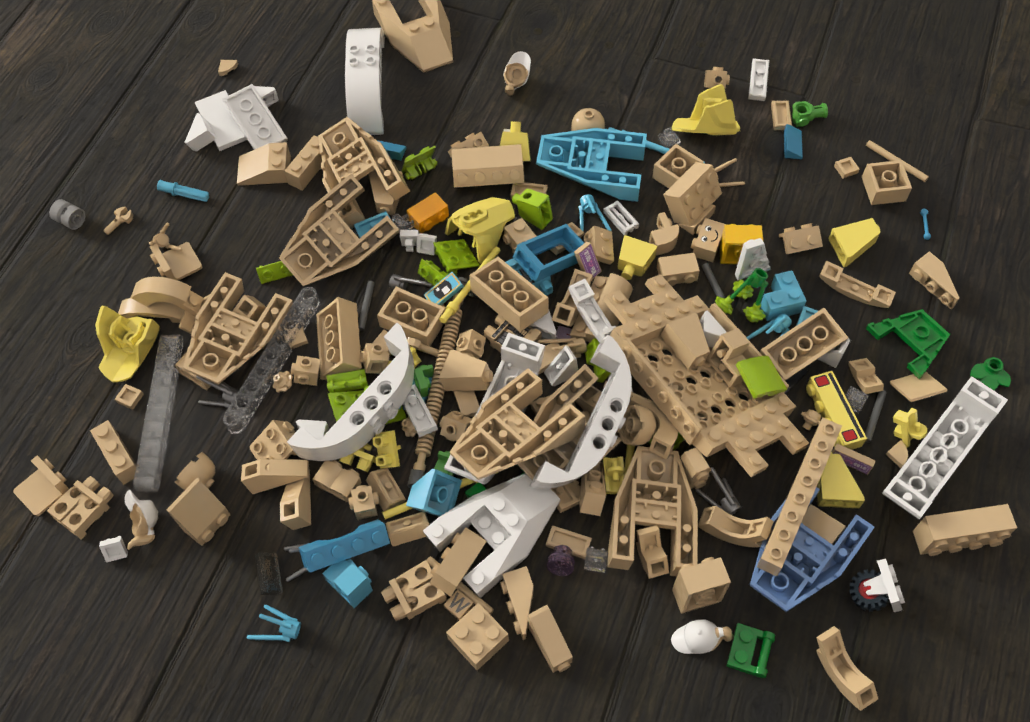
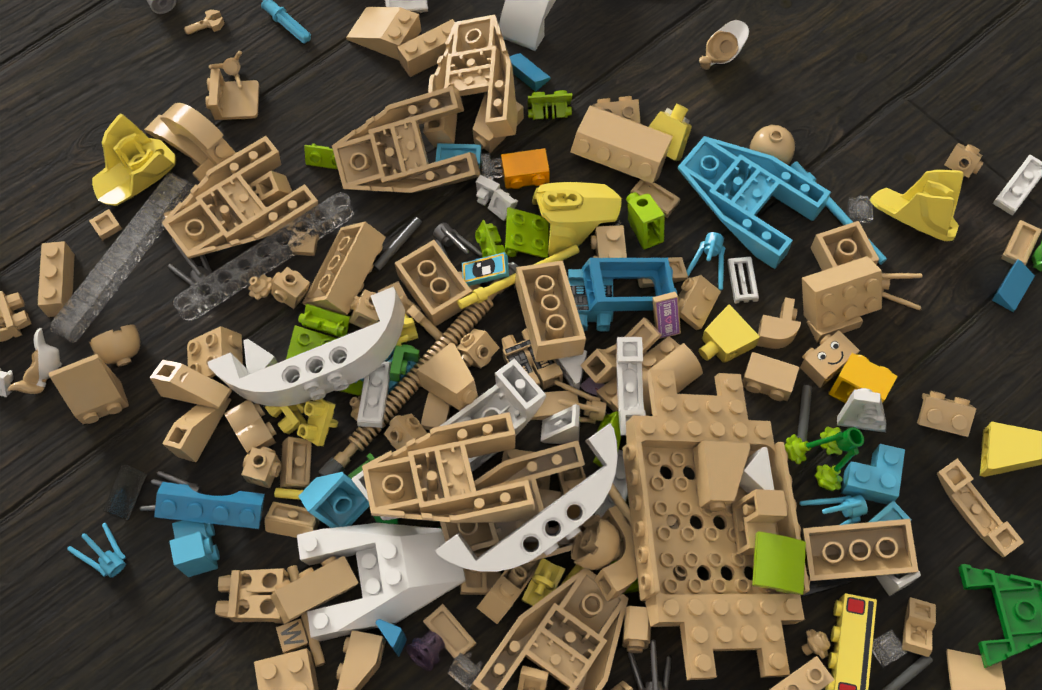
camera: 30 degrees right, 5 degrees up
none -> dark azure slope [376,619,407,657]

